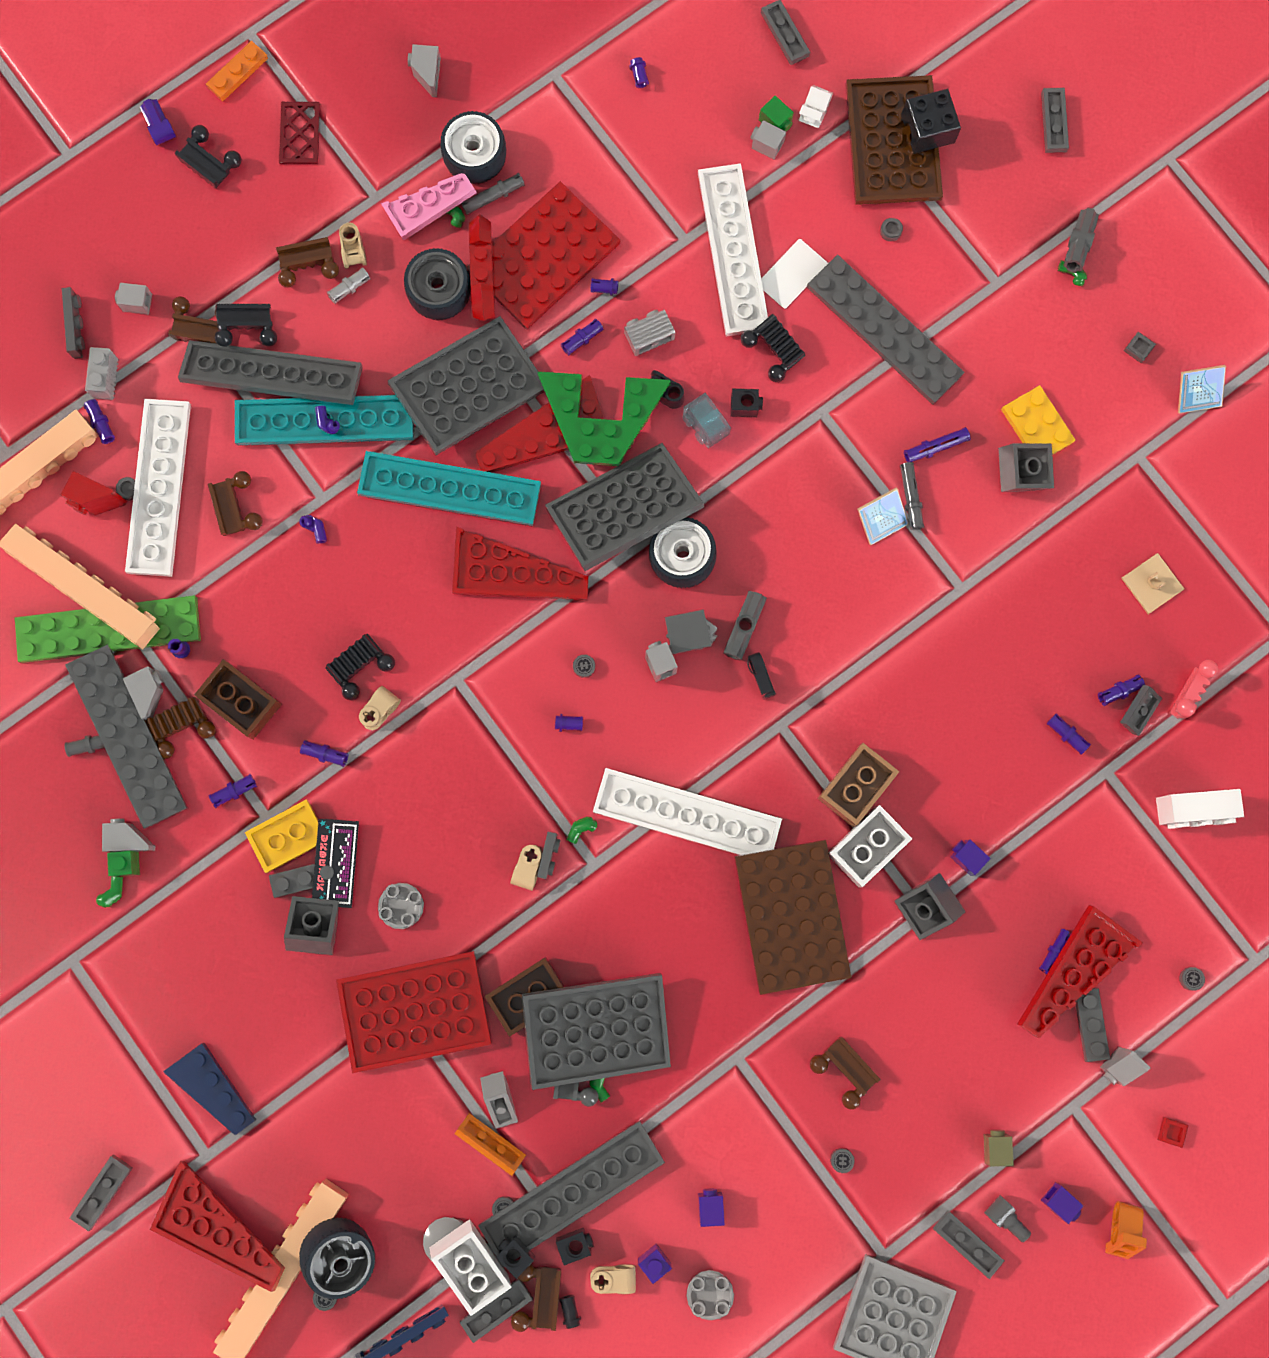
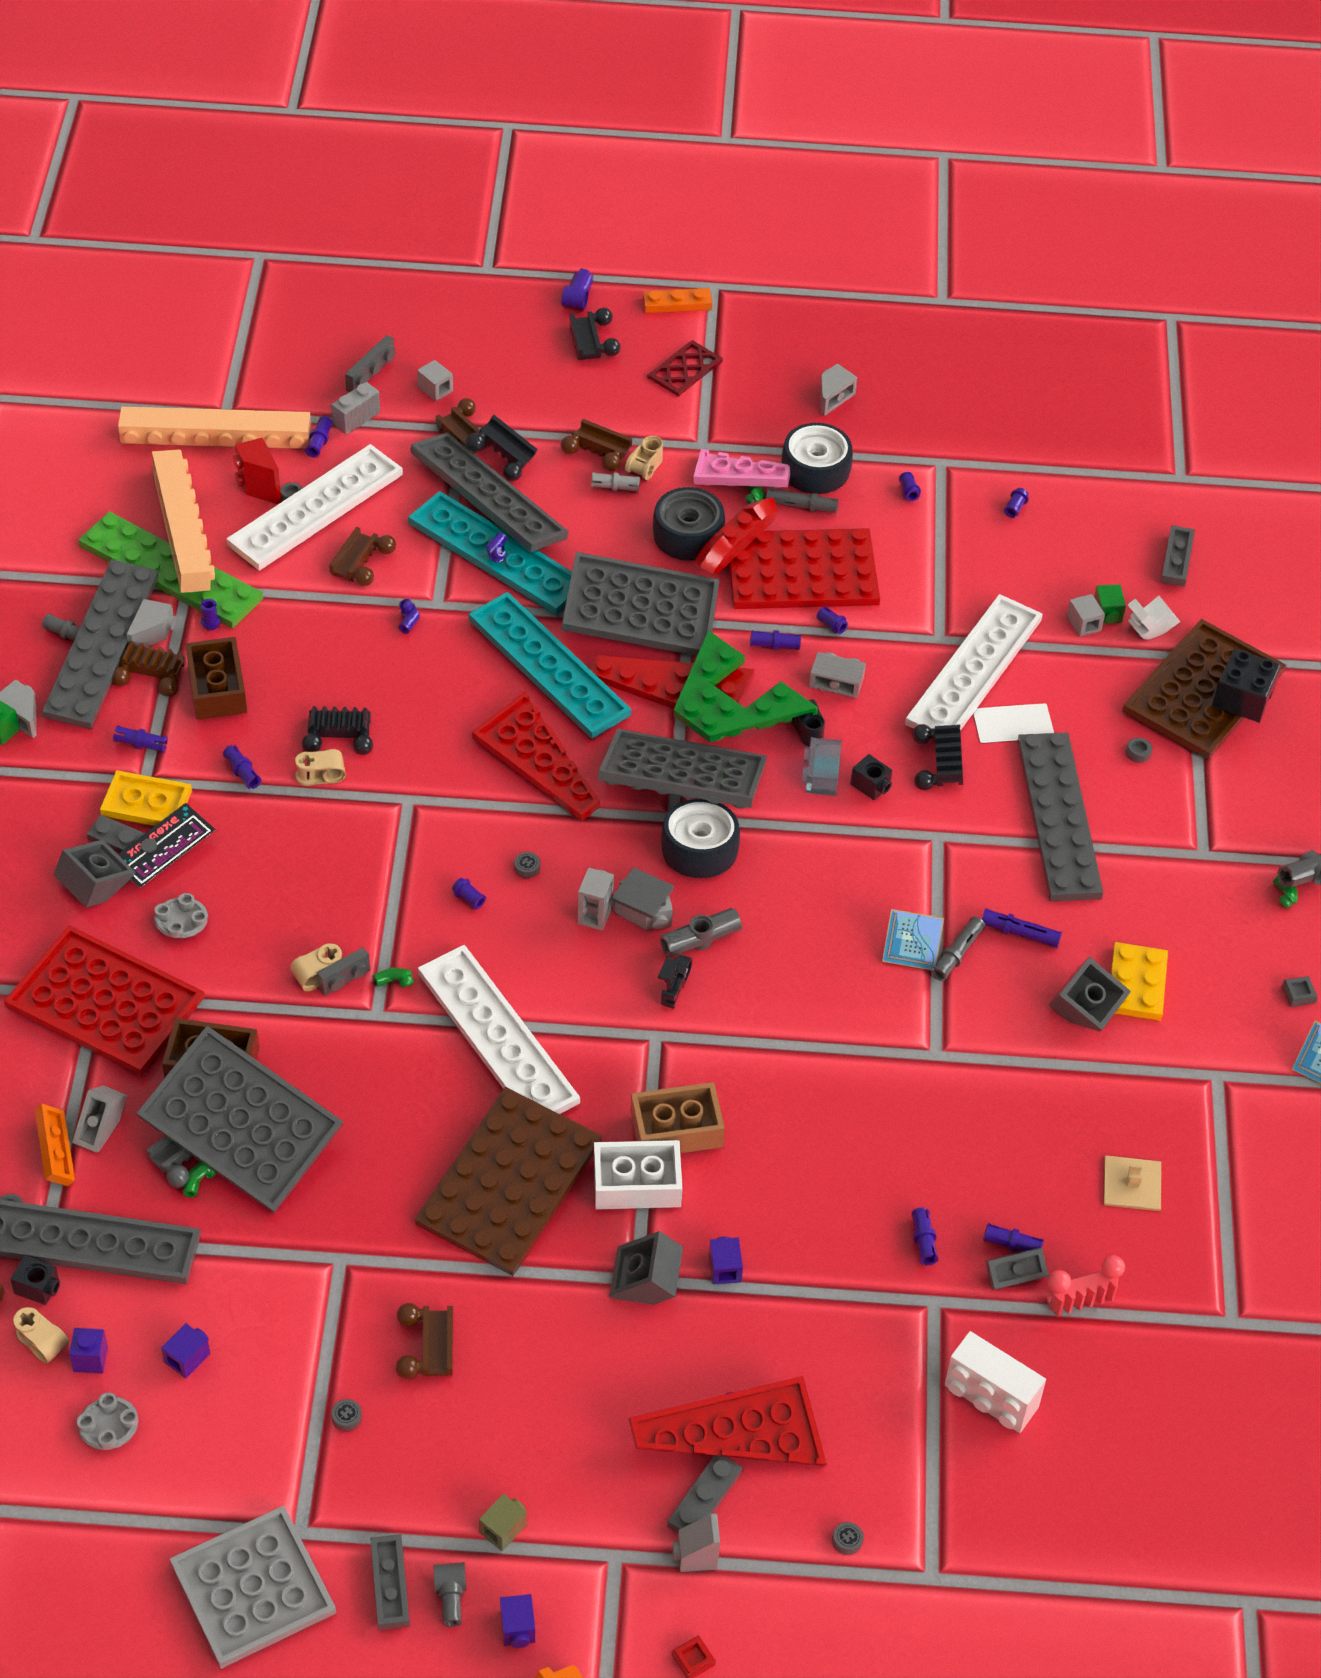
camera: 40 degrees right, 30 degrees down
none -> dark purple pin [899,472,921,501]

